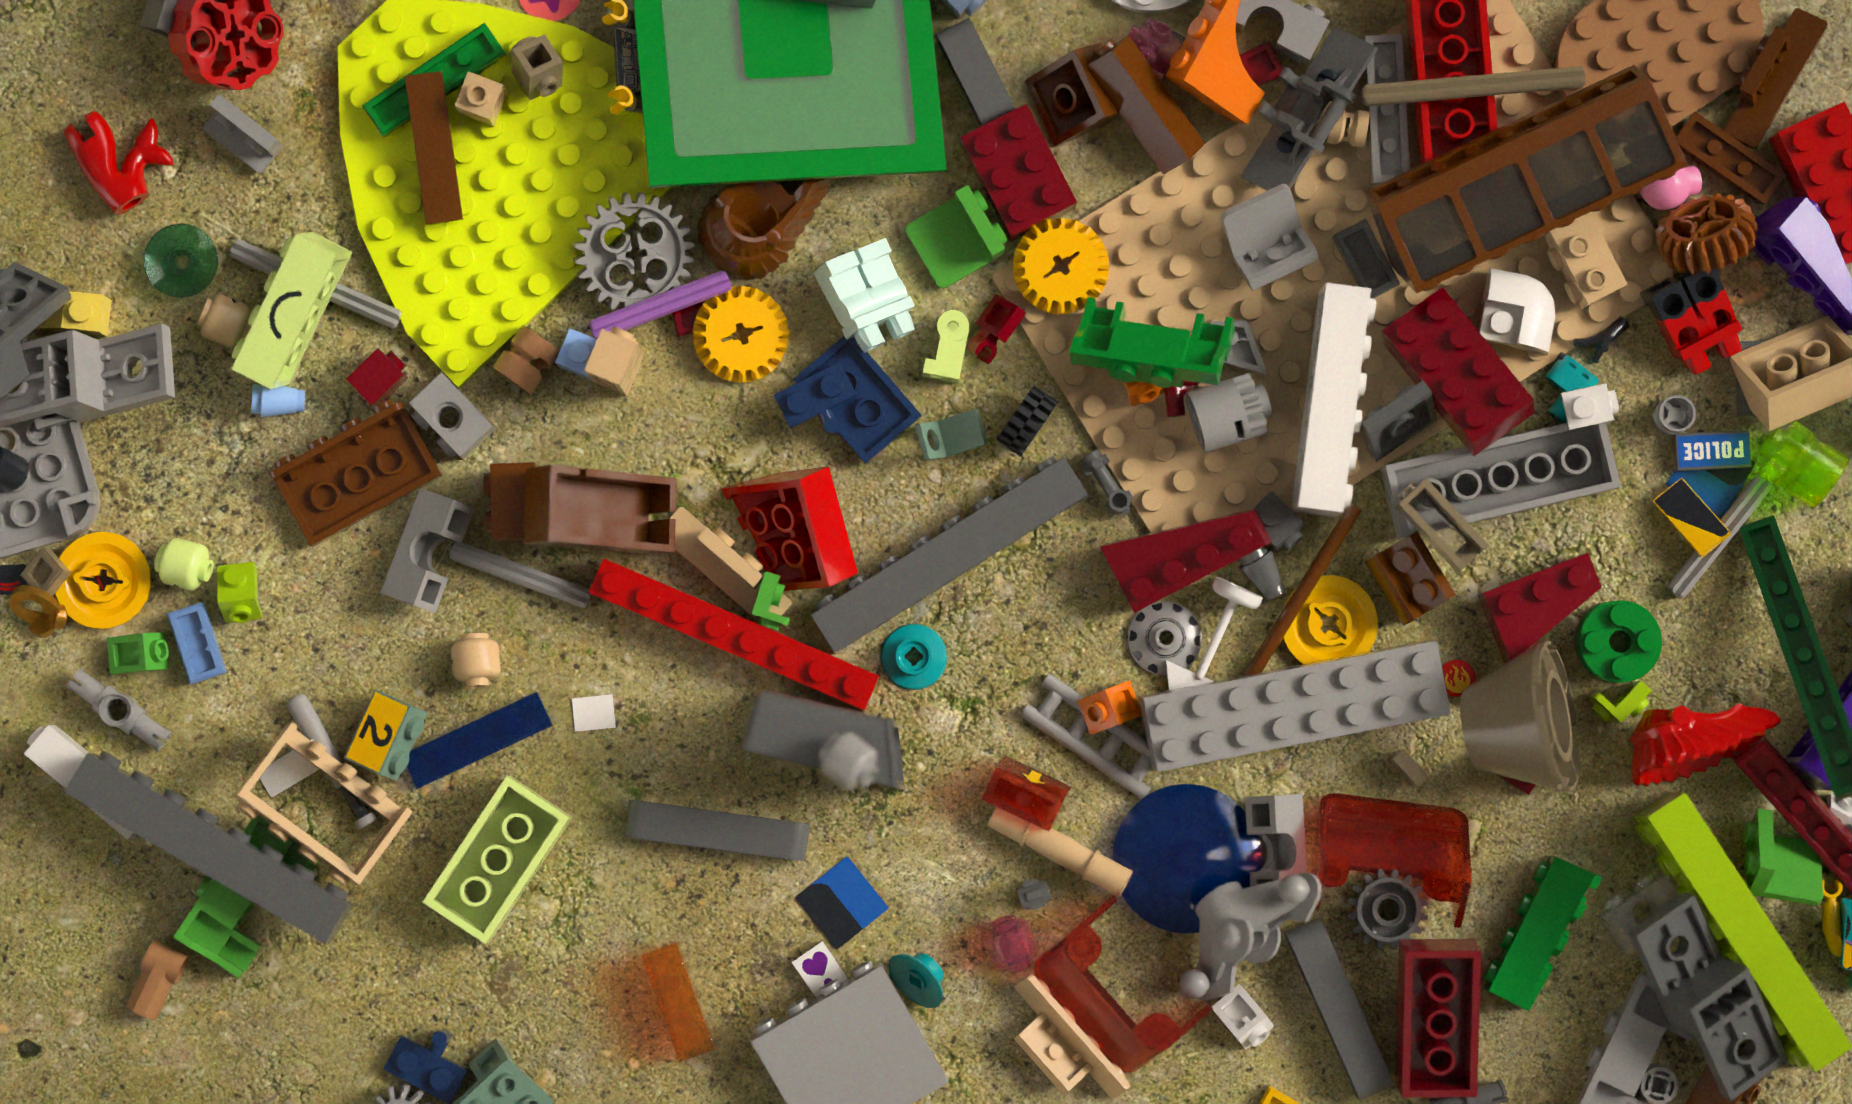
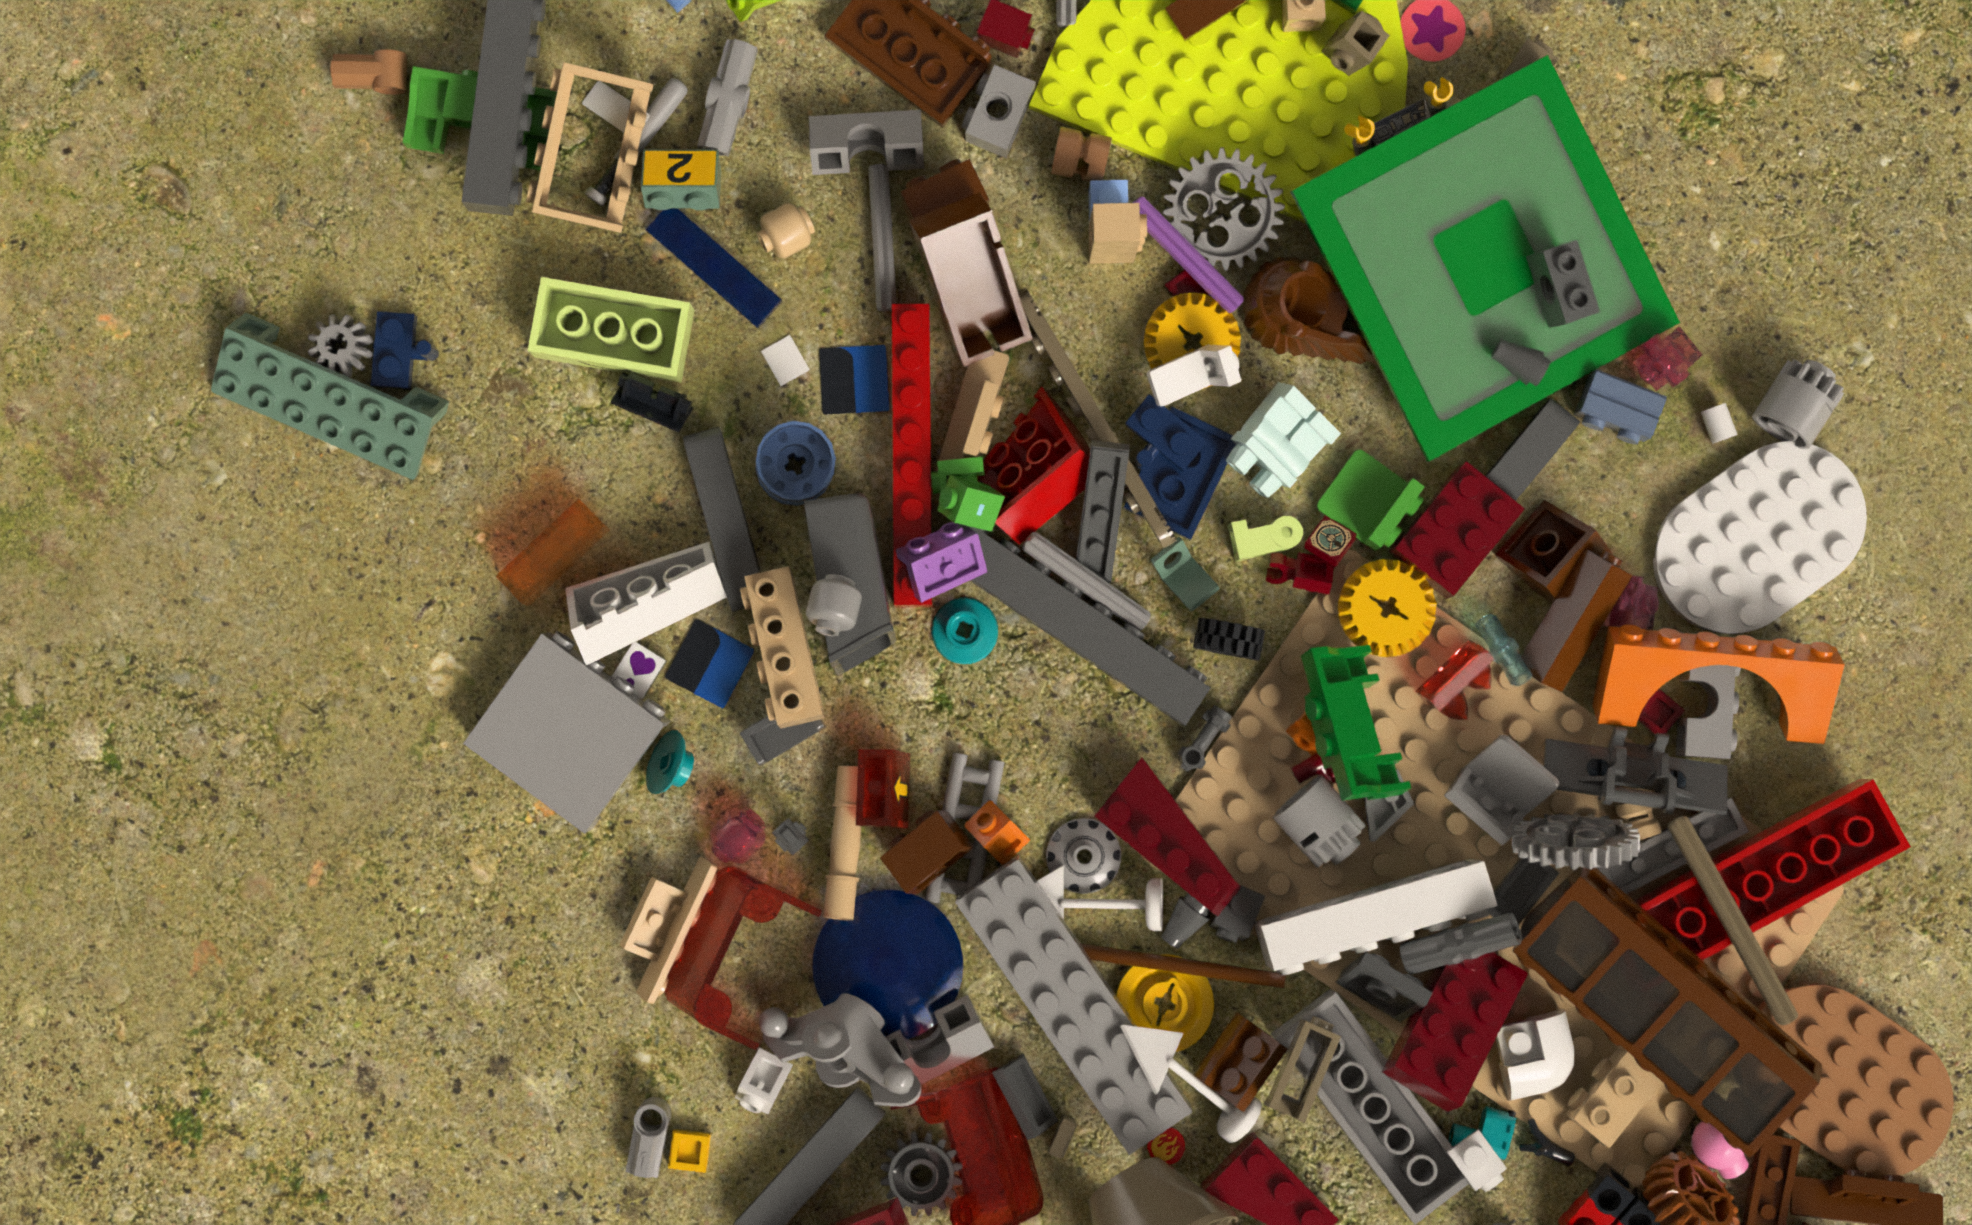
camera: 70 degrees right, 0 degrees up
none -> white wedge [565,542,727,665]
none -> black hinge [610,371,694,433]
none -> light grey piece [697,39,758,157]
none -> tan brick [740,566,825,729]
none -> dark grey panel [740,716,826,766]
none -> medium blue wheel [755,421,836,506]
none -> sticker [819,345,889,415]
none -> reddish brown brick [880,810,975,894]
none -> medium lavender bracket [896,522,987,603]
none -> bright green brick [937,475,1005,532]
none -> dark grey tile [992,1054,1058,1140]
none -> dark tan plate [1018,287,1177,549]
none -> light grey axle [1022,532,1151,631]
none -> dark grey tile [1076,440,1130,583]
none -> white piece [1120,1025,1262,1143]
none -> white bracket [1147,344,1241,406]
none -> tile [1304,515,1357,567]
none -> dark grey axle [1400,913,1522,975]
none -> clear red tile [1415,640,1494,720]
none -> clear light blue pin [1475,614,1532,686]
none -> dark grey cone [1491,338,1551,386]
none -> light grey gear [1512,812,1640,870]

